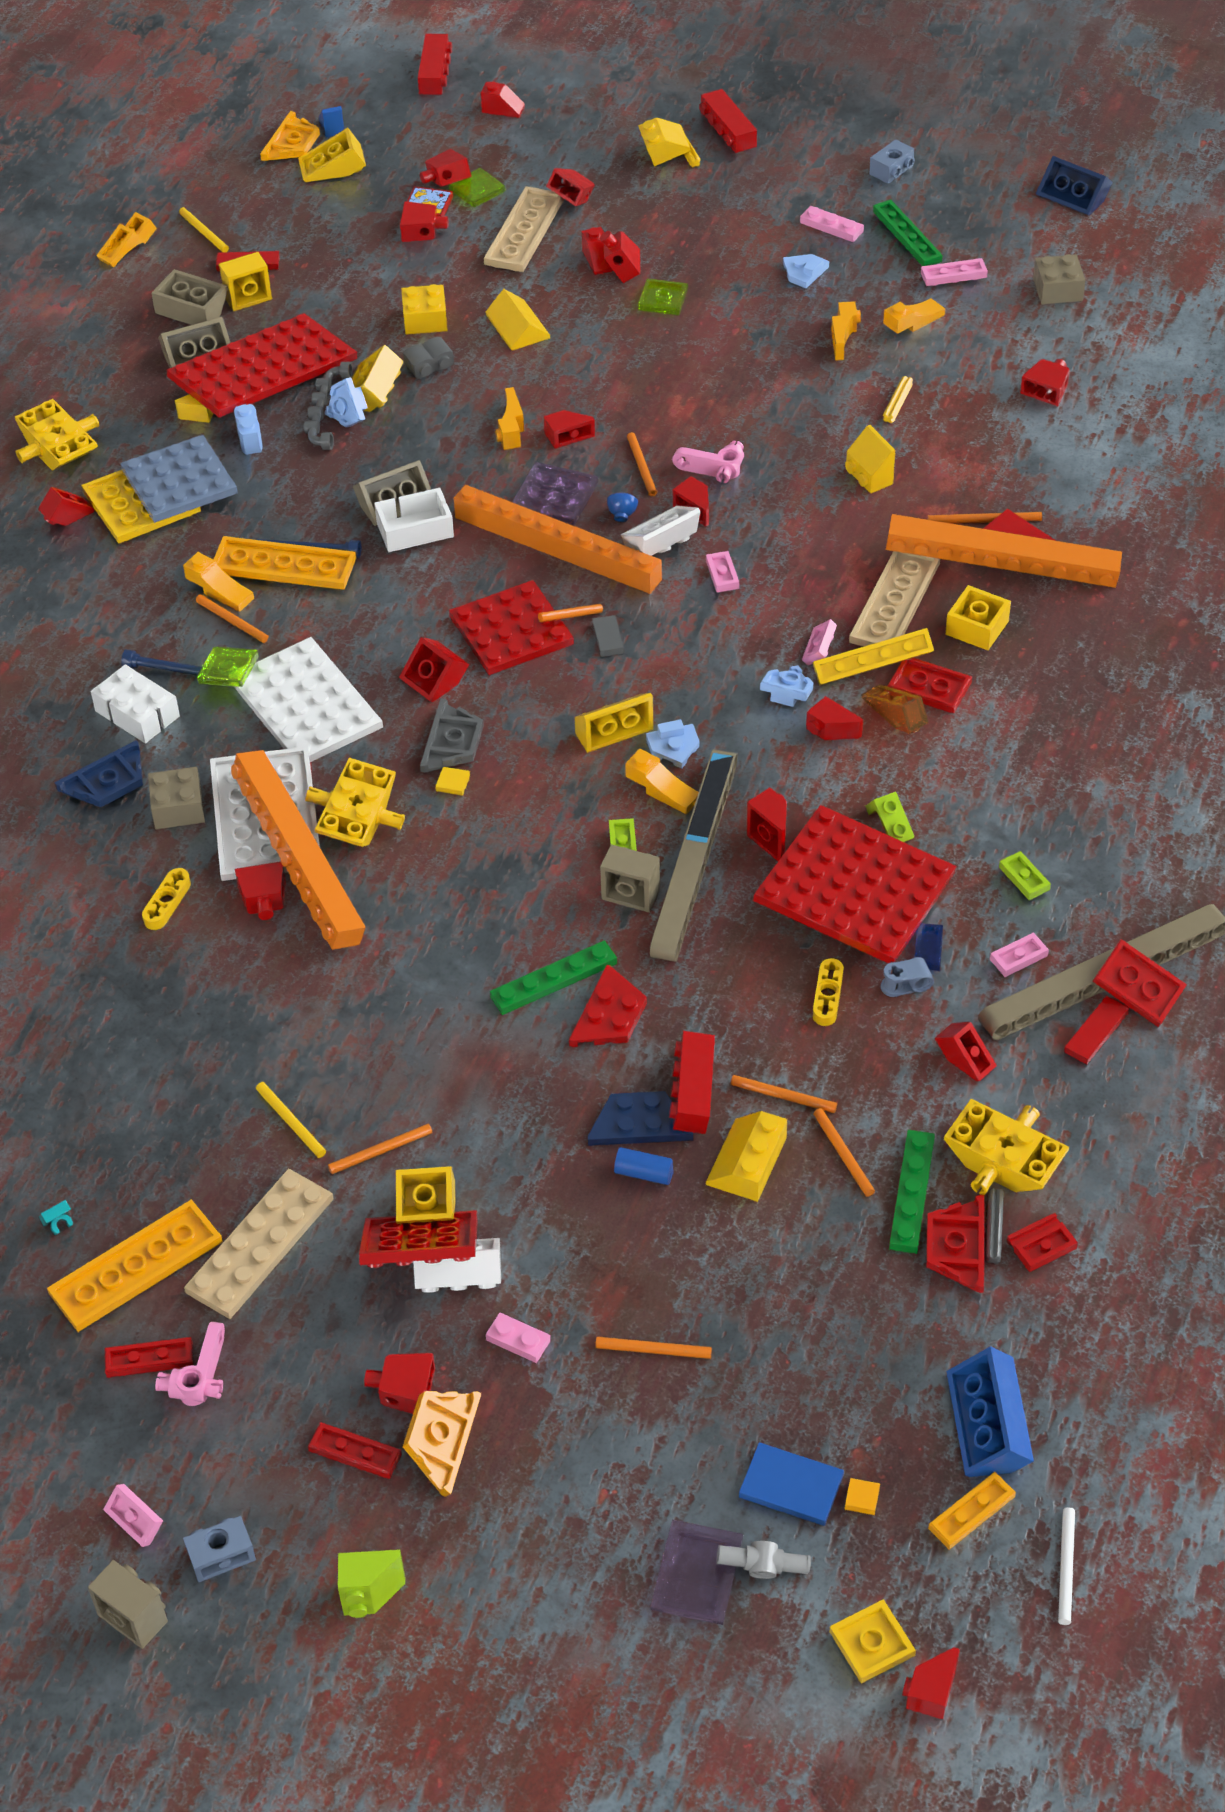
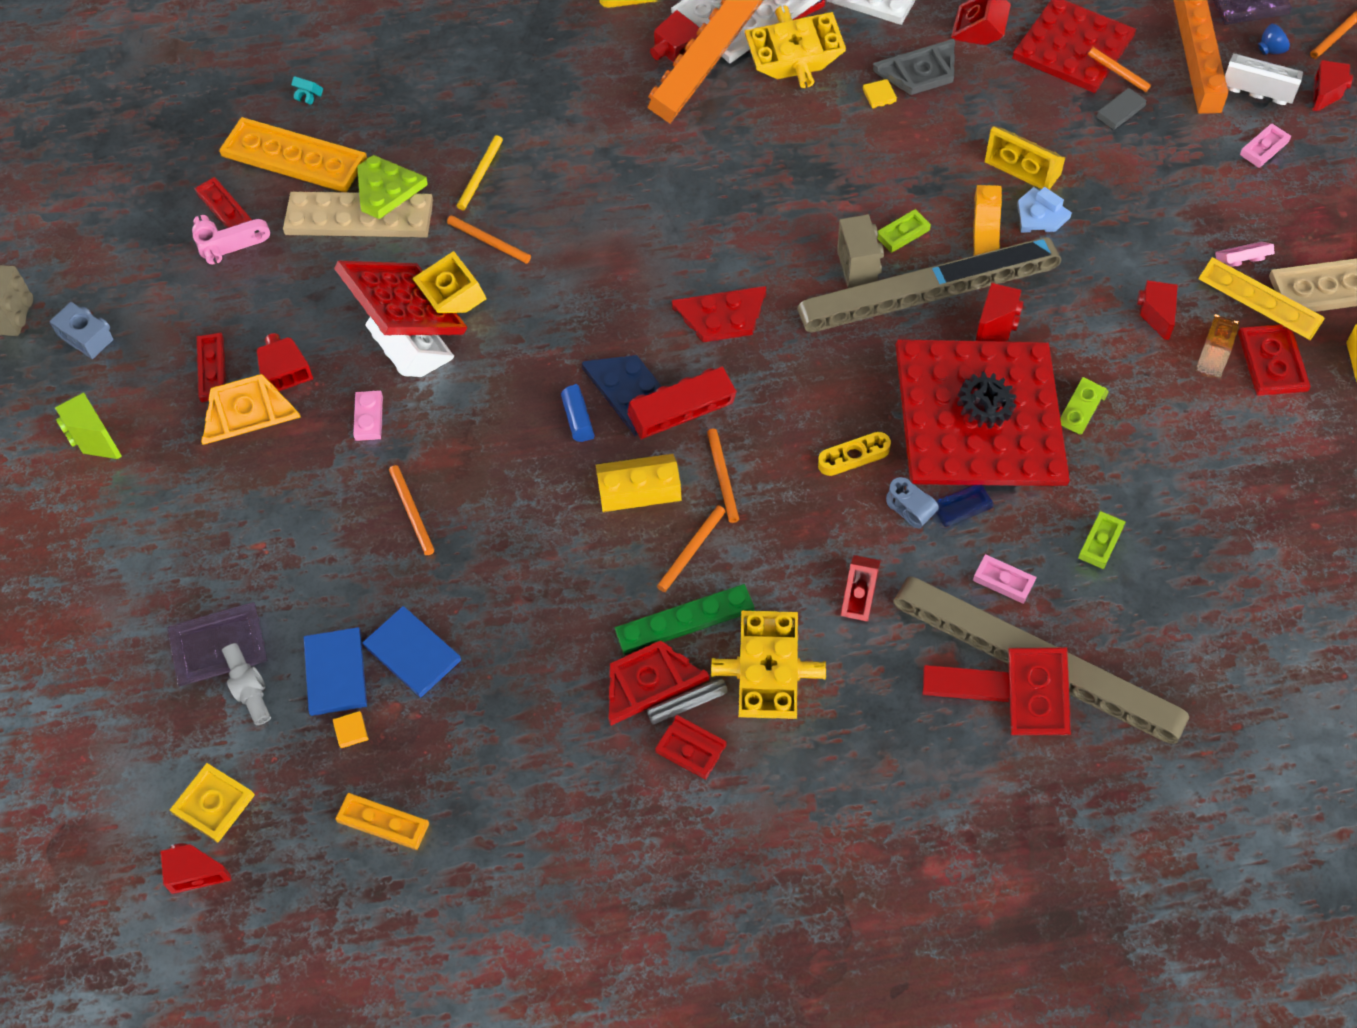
camera: 60 degrees right, 10 degrees up
bright pink plate [103,1484,163,1547] -> none
green plate [490,940,617,1015] -> none
light blue plate [760,665,813,707] -> none
blue slope [946,1346,1034,1477] -> none
white bar [1058,1507,1075,1625] -> none
none -> lime plate [357,155,428,219]
none -> blue tile [362,606,461,698]
none -> black gear [957,372,1016,429]

